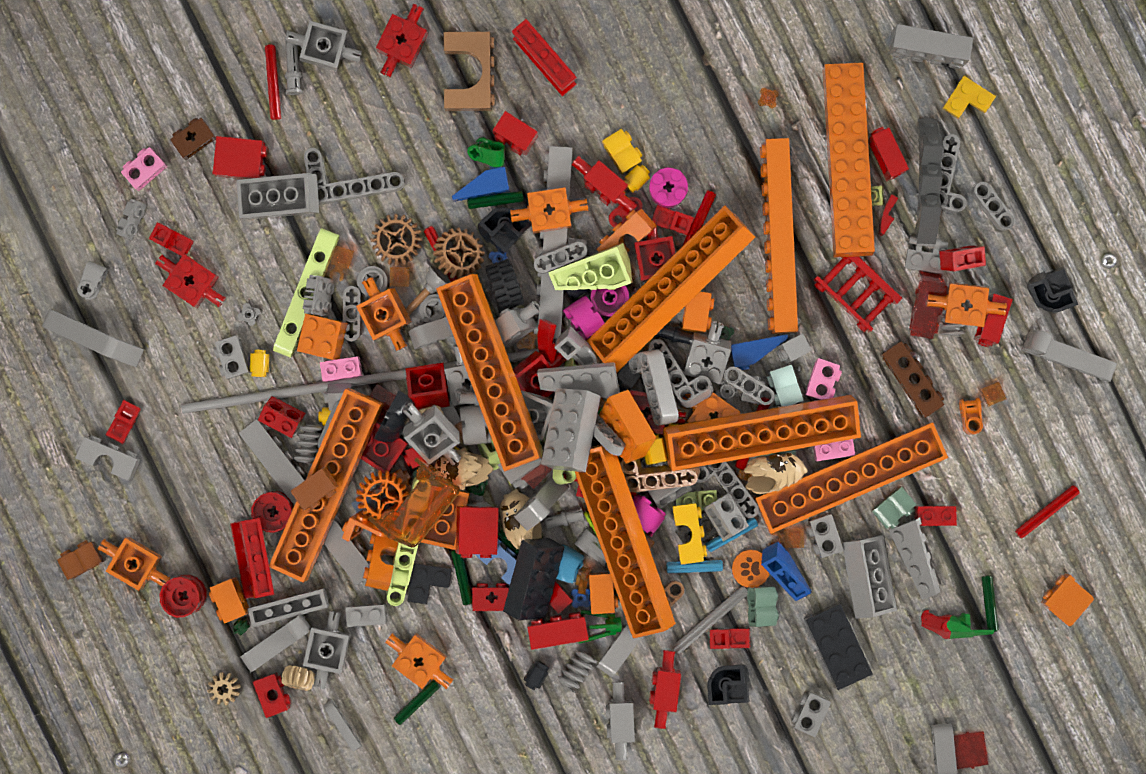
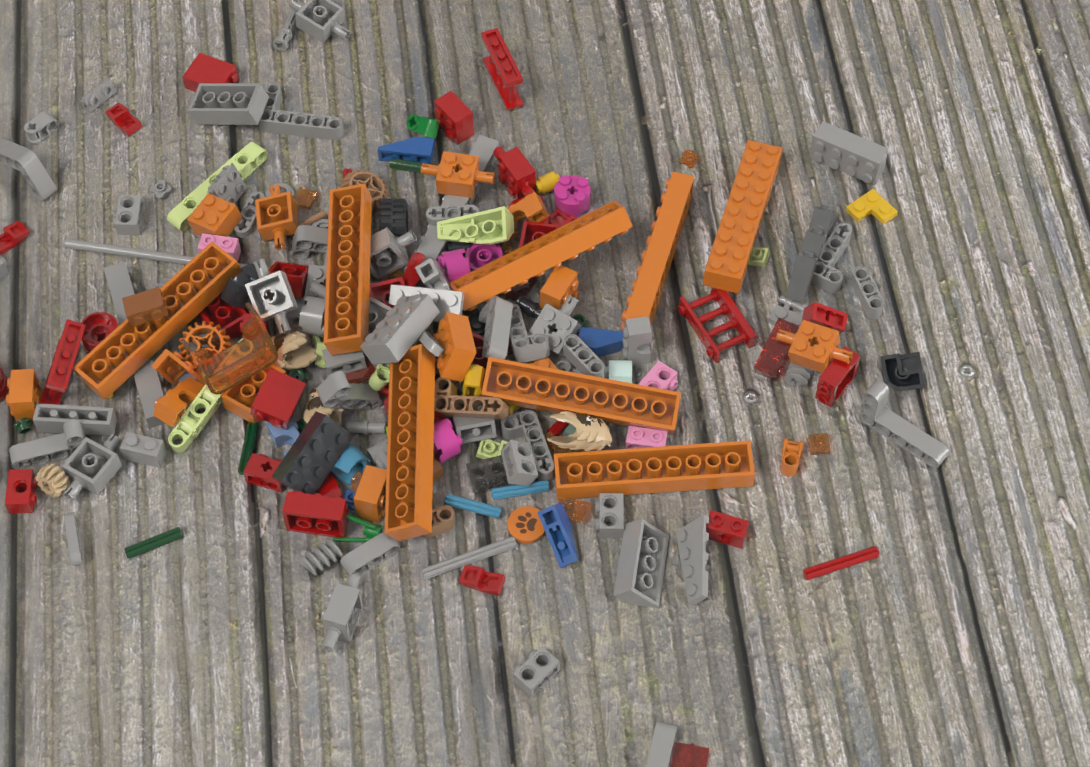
camera: 20 degrees right, 30 degrees down
bright pink brick [121,147,168,191] -> none
red brick [155,254,226,308] -> none
reddish brown brick [170,118,216,160] -> none
yellow brick [249,350,270,377] -> none
red brick [258,396,306,438] -> none
red axle [265,44,281,120] -> none
clear orange plate [329,246,355,282] -> none
medium nougat gear [370,214,423,266] -> none
red brick [376,4,428,78] -> none
orange brick [385,633,454,689] -> none
black plate [408,563,452,604] -> none
medium nougat arch [444,32,495,111] -> none
black brick [477,207,531,255] -> none
black brick [523,660,549,690] -> none
yellow brick [601,129,642,174] -> none
red brick [649,650,681,729] -> none
yellow arch [672,503,707,564] -> none
black brick [707,665,750,705] -> none
sand green brick [747,586,779,627] -> none
black brick [803,602,873,690] -> none
red window [868,127,909,182] -> none
sand green brick [871,486,916,529] -> none
red slope [878,194,898,236] -> none
reddish brown brick [880,341,944,418] -> none
animal [921,610,994,639] -> none
dark green axle [981,575,999,632] -> none
orange bracket [1040,573,1094,626] -> none

